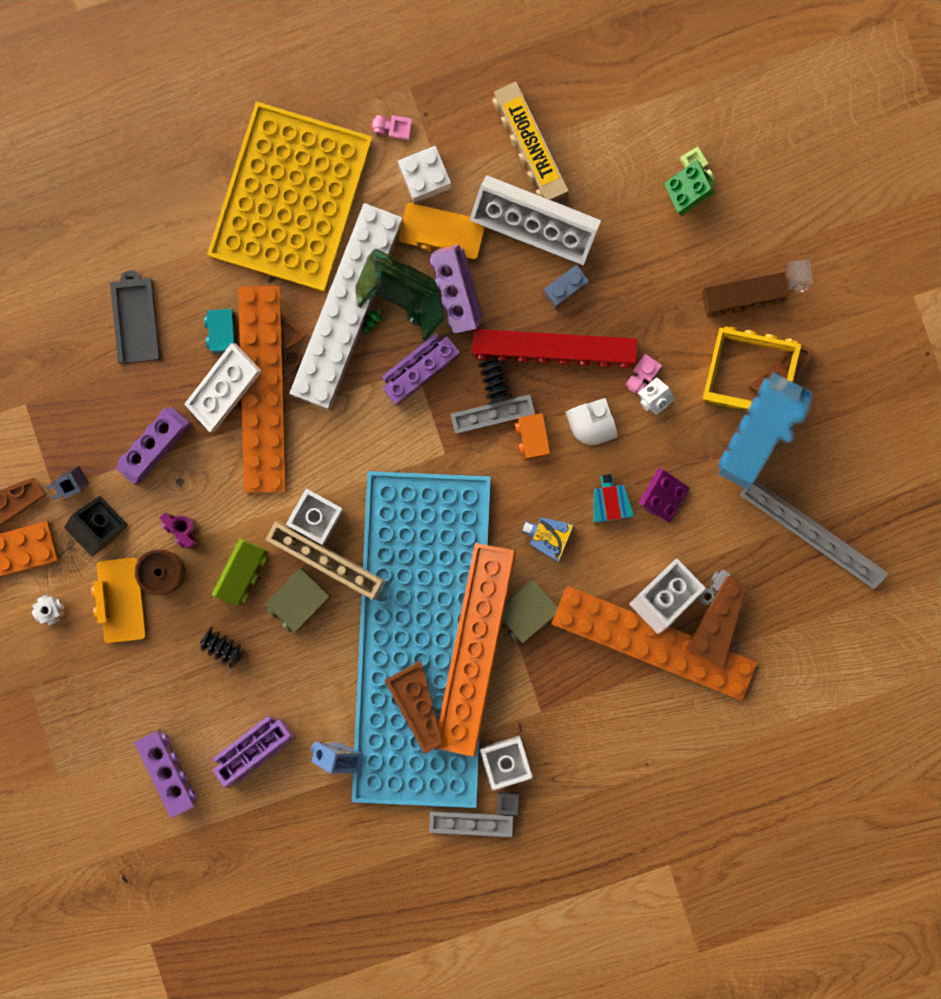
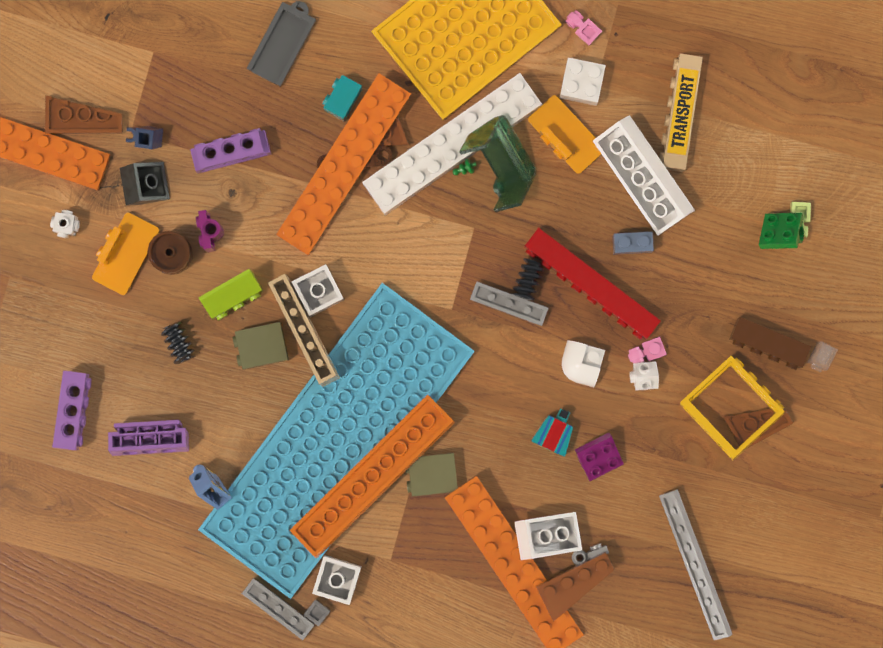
camera: 35 degrees right, 0 degrees up
white plate [184,343,262,432] -> none
medium lavender brick [382,333,460,406] -> none
dark orange wing [384,660,443,755] -> none
medium lavender brick [430,244,482,334] -> none
orange brick [515,413,550,460] -> none
torso [522,518,574,562] -> none
dark azure piece [718,372,812,490] -> none

